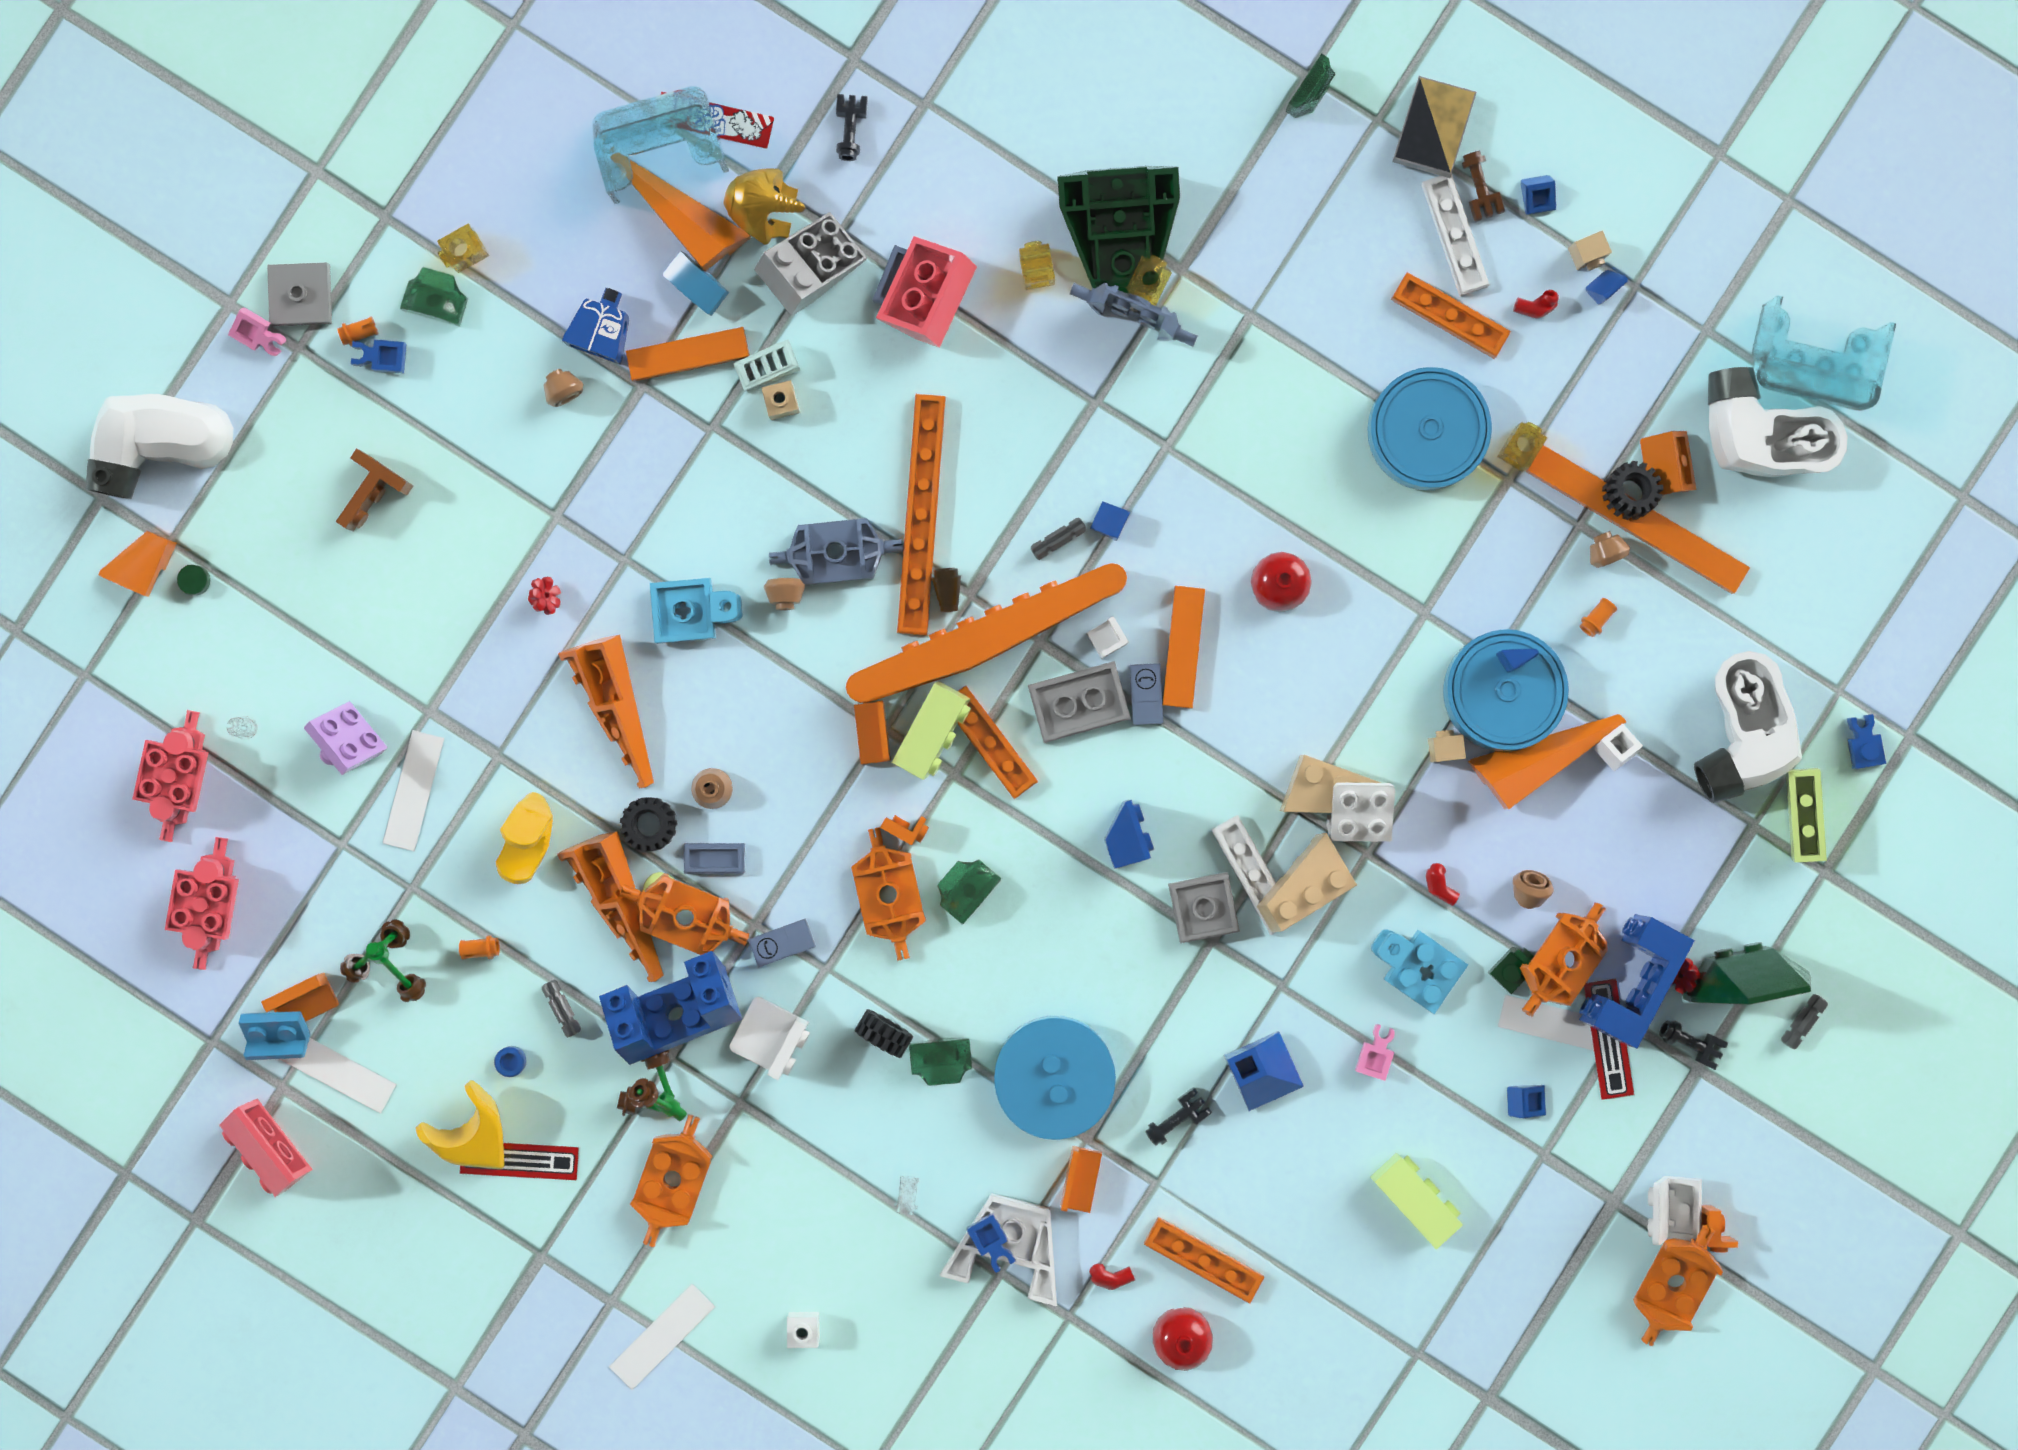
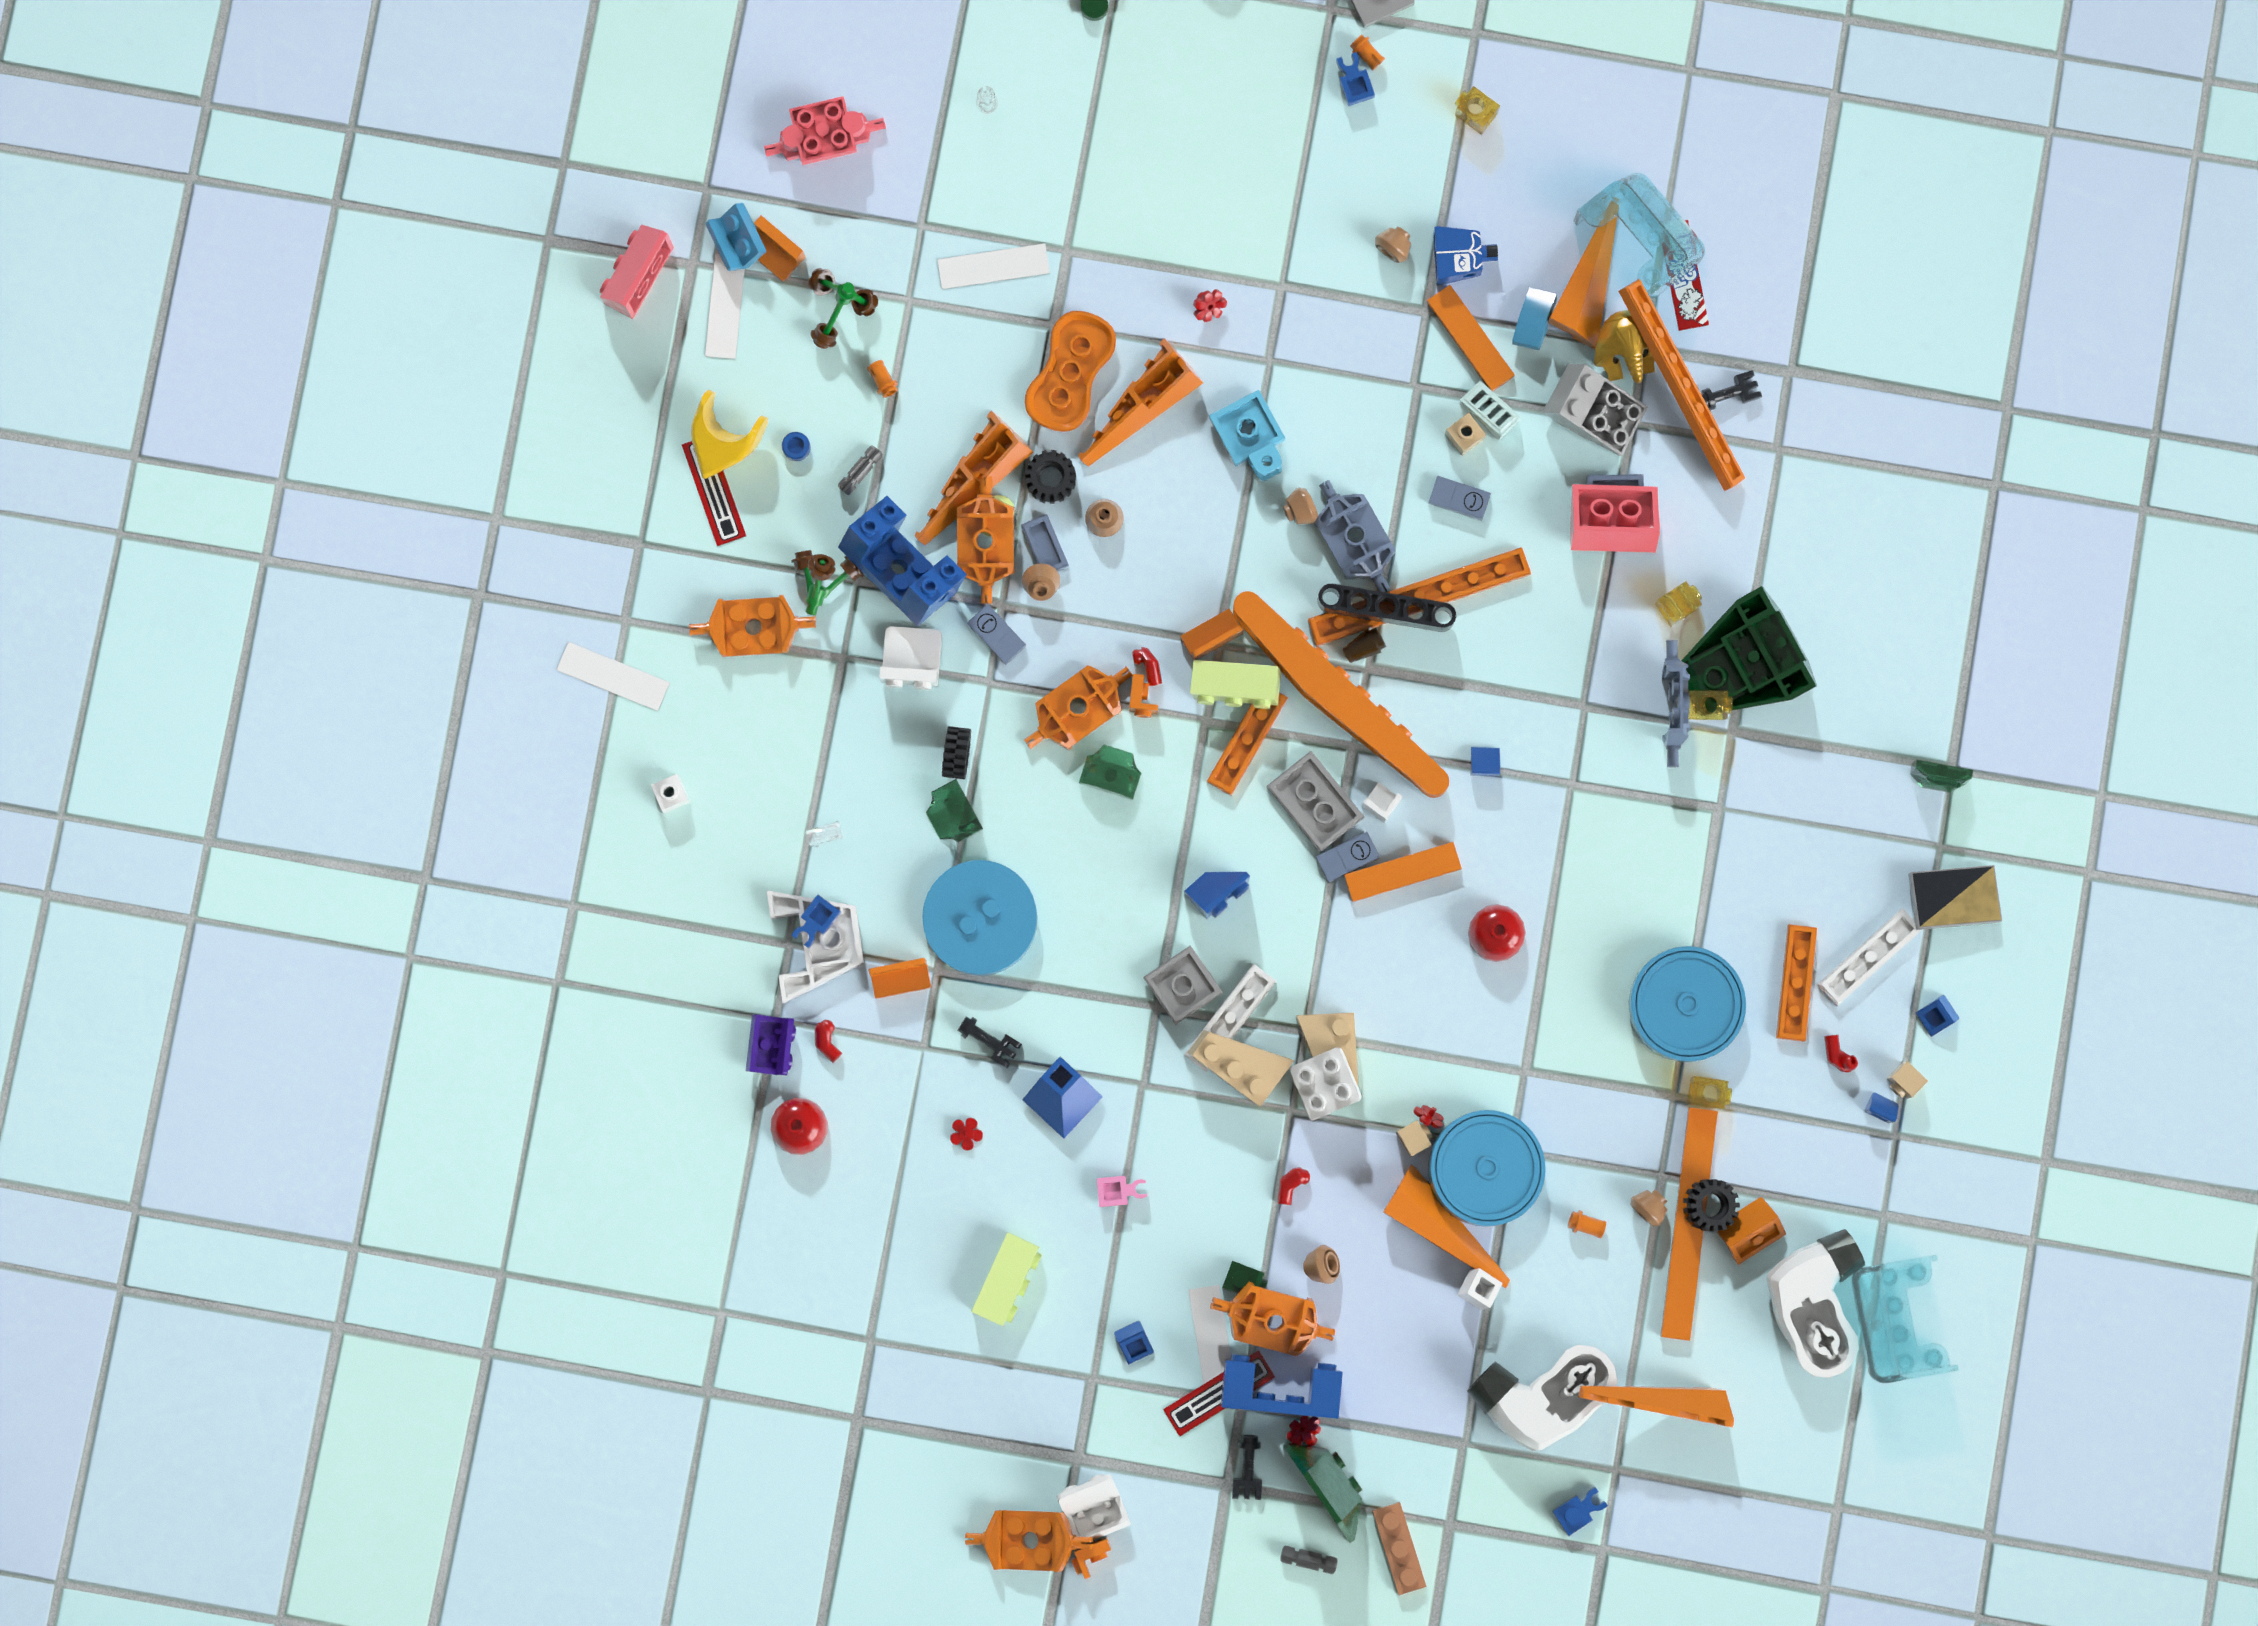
camera: 70 degrees right, 5 degrees down
coral piece [132,710,209,842] -> none
lavender plate [304,701,388,775] -> none
dark orange bracket [336,448,414,532] -> none
clear green slope [400,267,468,327] -> none
yellow animal [496,792,553,884] -> none
dark grey axle [1031,517,1086,560] -> none
orange tile [1144,1216,1265,1304] -> none
medium azure plate [1371,929,1468,1014] -> none
reddish brown hinge [1462,150,1505,222] -> none
blue slope [1496,649,1539,673] -> none
yellowish green brick [1786,768,1827,862] -> none
none -> dark purple bracket [745,1014,796,1076]
none -> red plant [950,1117,983,1151]
none -> medium nougat cone [1022,564,1060,601]
none -> orange plate [1025,311,1116,432]
none -> red arm [1132,647,1162,686]
none -> black beam [1317,584,1456,632]
none -> nougat plate [1372,1502,1427,1595]
none -> red plant [1413,1105,1444,1129]
none -> sand blue tile [1428,476,1491,521]
none -> orange wedge [1578,1386,1734,1428]
none -> orange tile [1618,279,1745,491]

